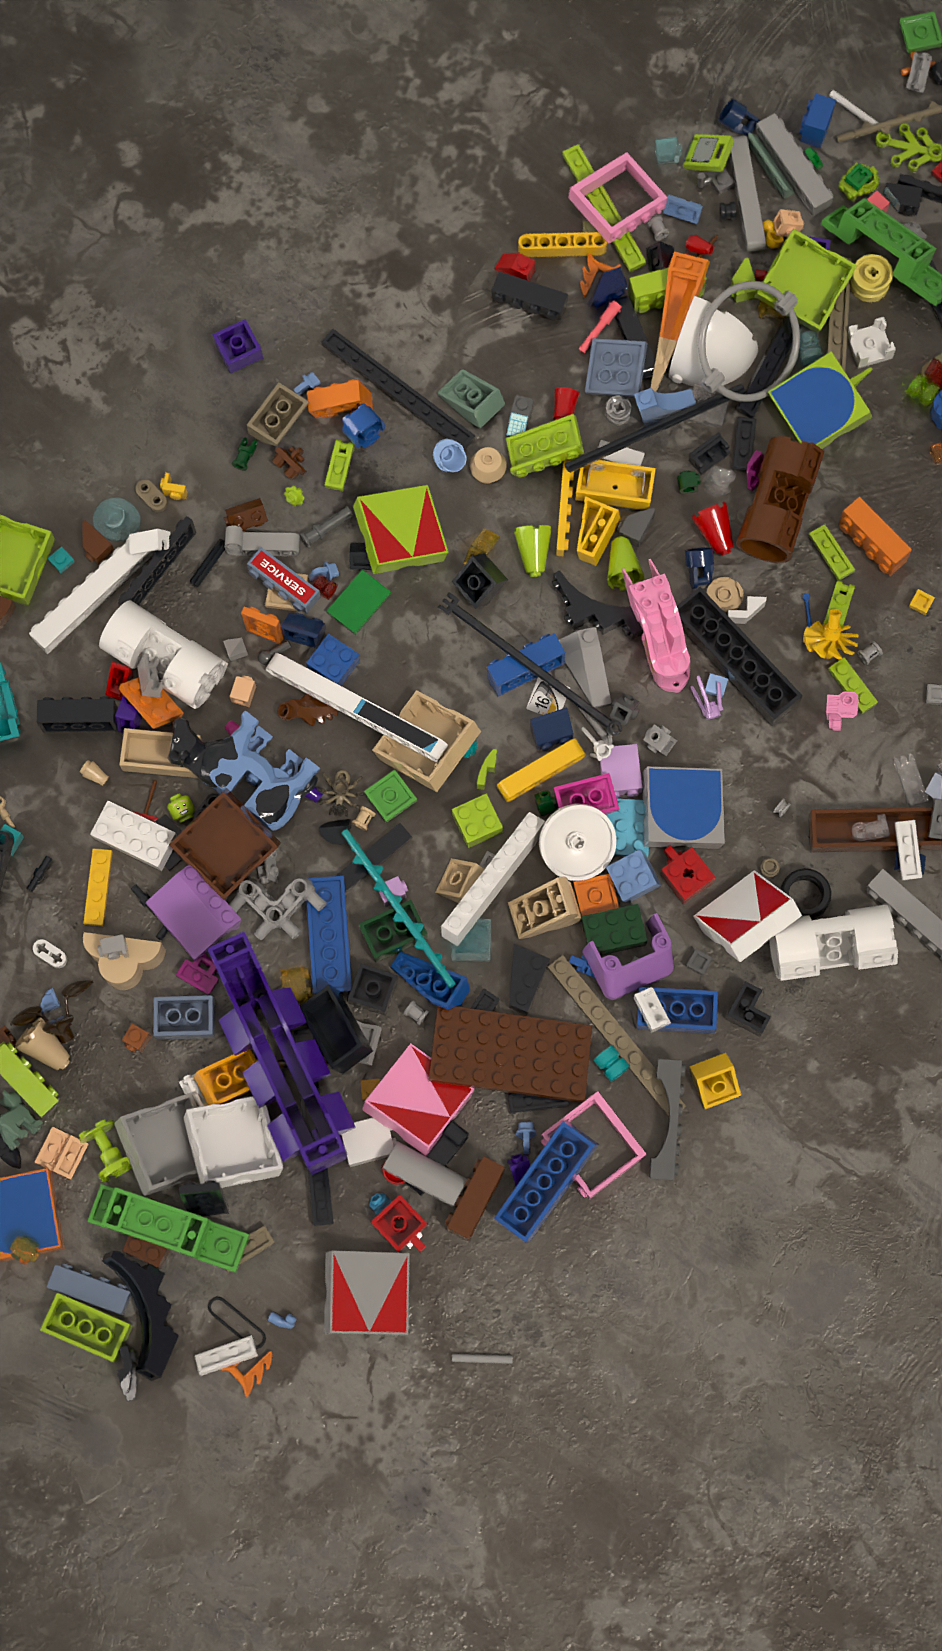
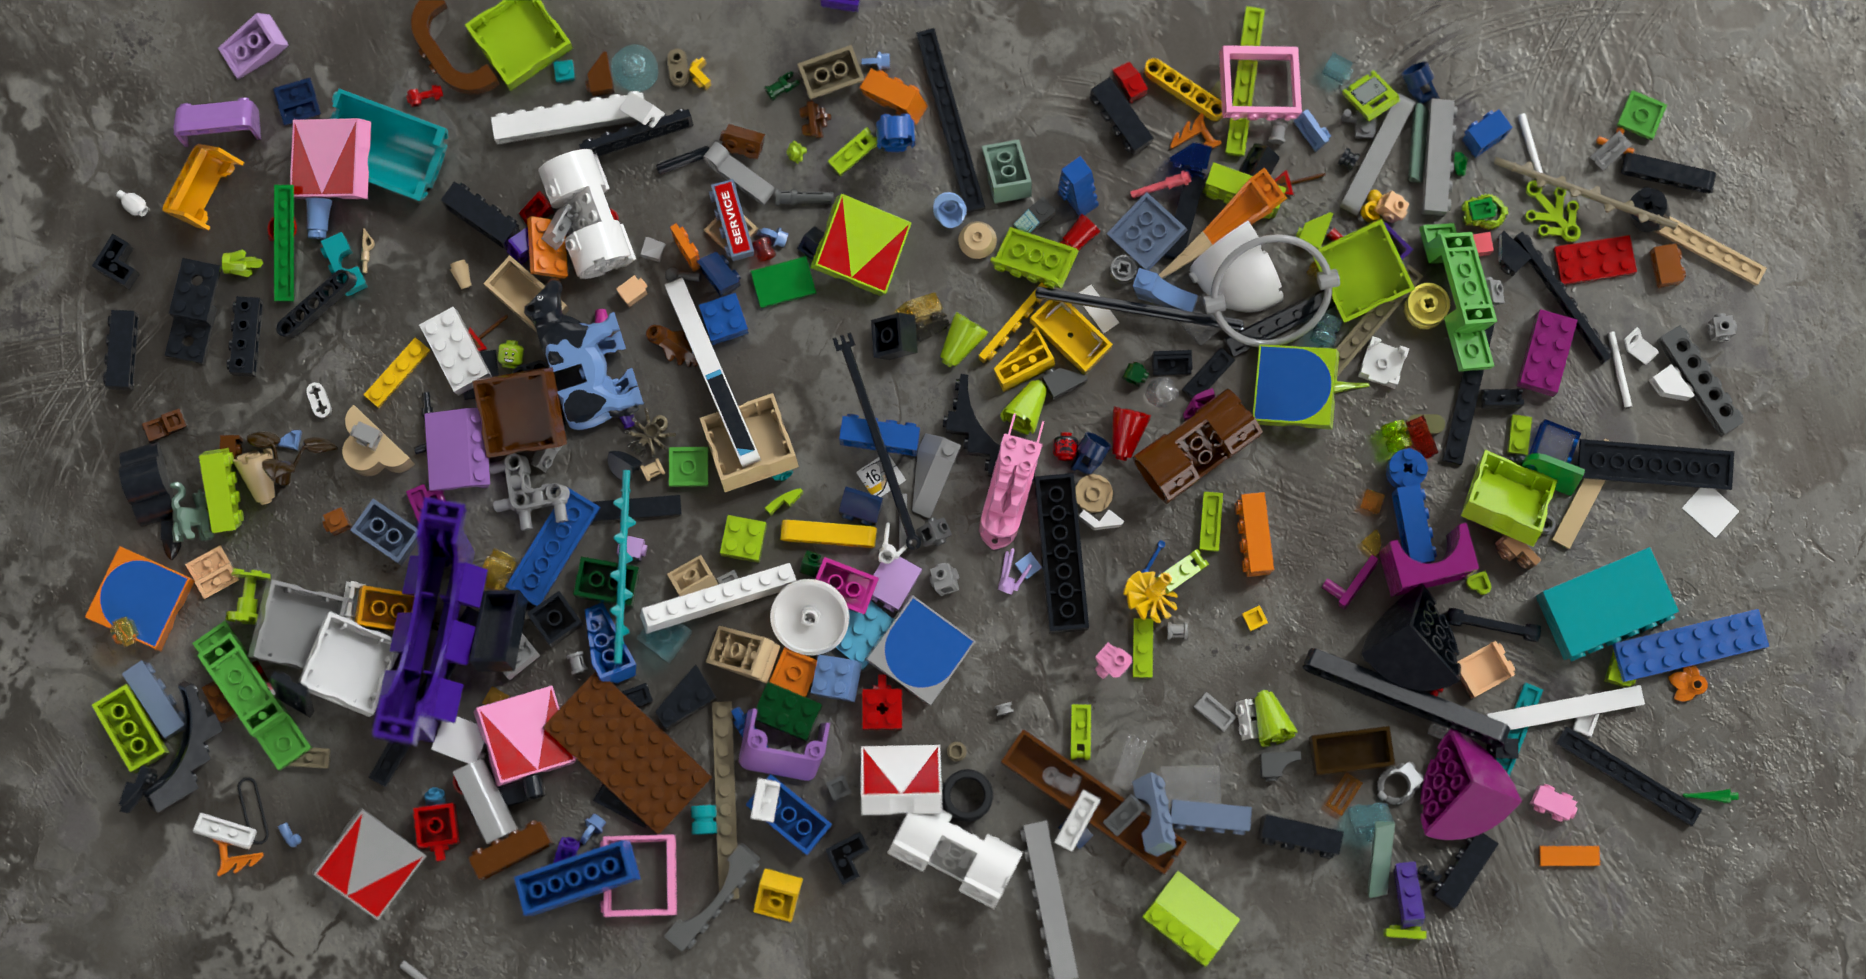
camera: 30 degrees right, 5 degrees up
black bar [26,856,53,892] -> none
red cone [686,235,714,255] -> none
none -> clear smoke hinge [916,311,950,342]
none -> head [1053,432,1079,461]
none -> blue wedge [1058,156,1099,216]
none -> lime plate [1070,704,1091,760]

